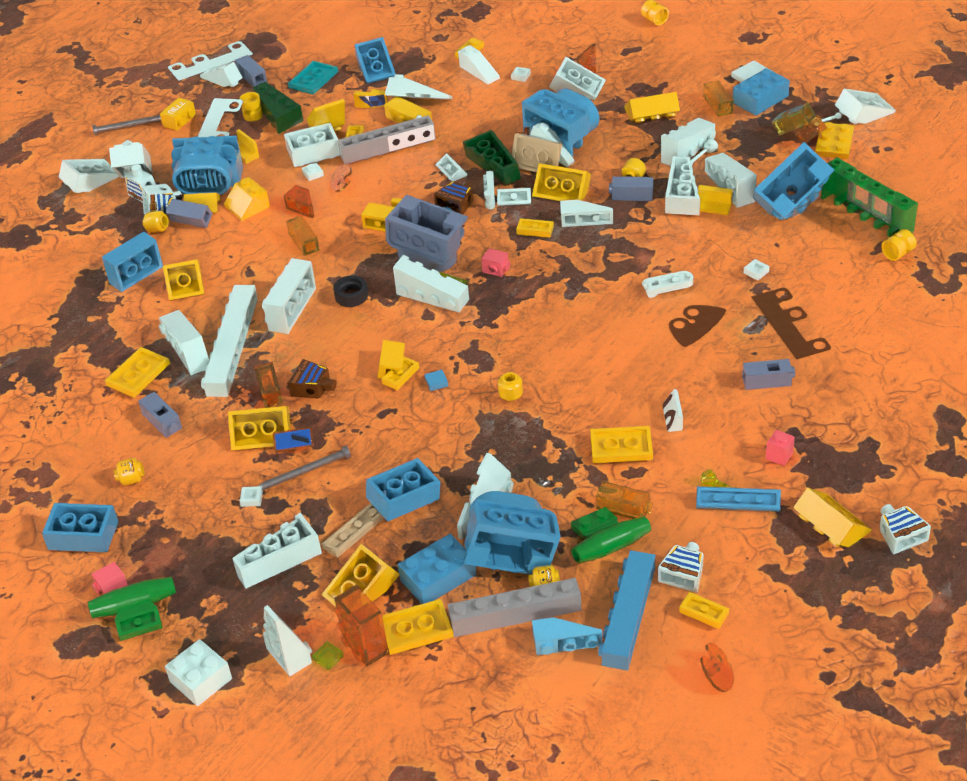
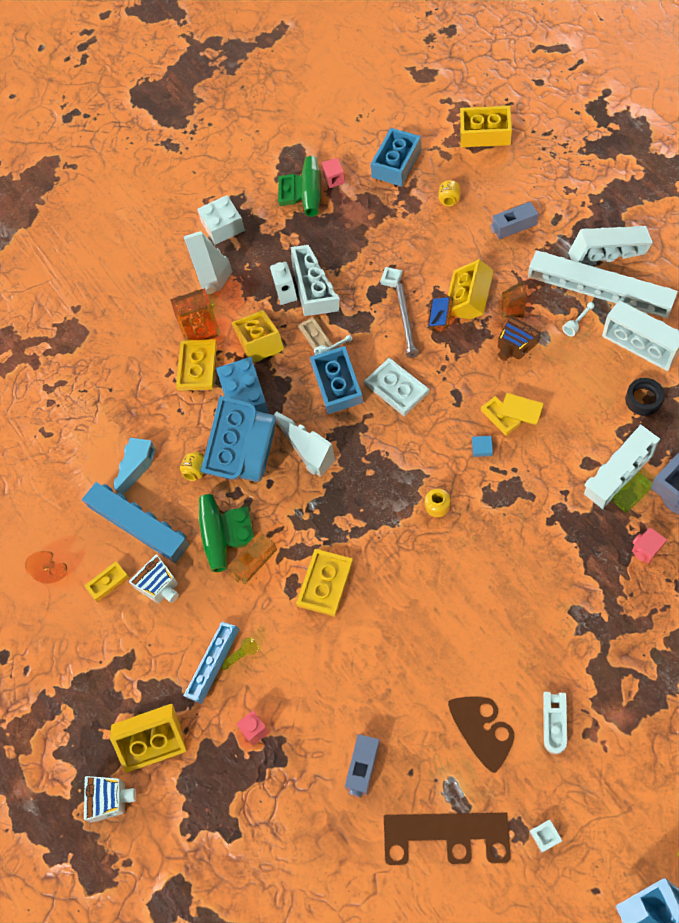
camera: 115 degrees right, 20 degrees up
yellow plate [105,347,170,398] -> none
light grey brick [447,578,582,637] -> none
light aqua slope [662,389,683,432] -> none
none -> light aqua torso [270,262,297,305]
none -> light aqua hinge [314,335,352,355]
none -> light aqua tile [364,358,430,417]
none -> yellow brick [460,106,512,147]
none -> light aqua hinge [562,302,595,337]

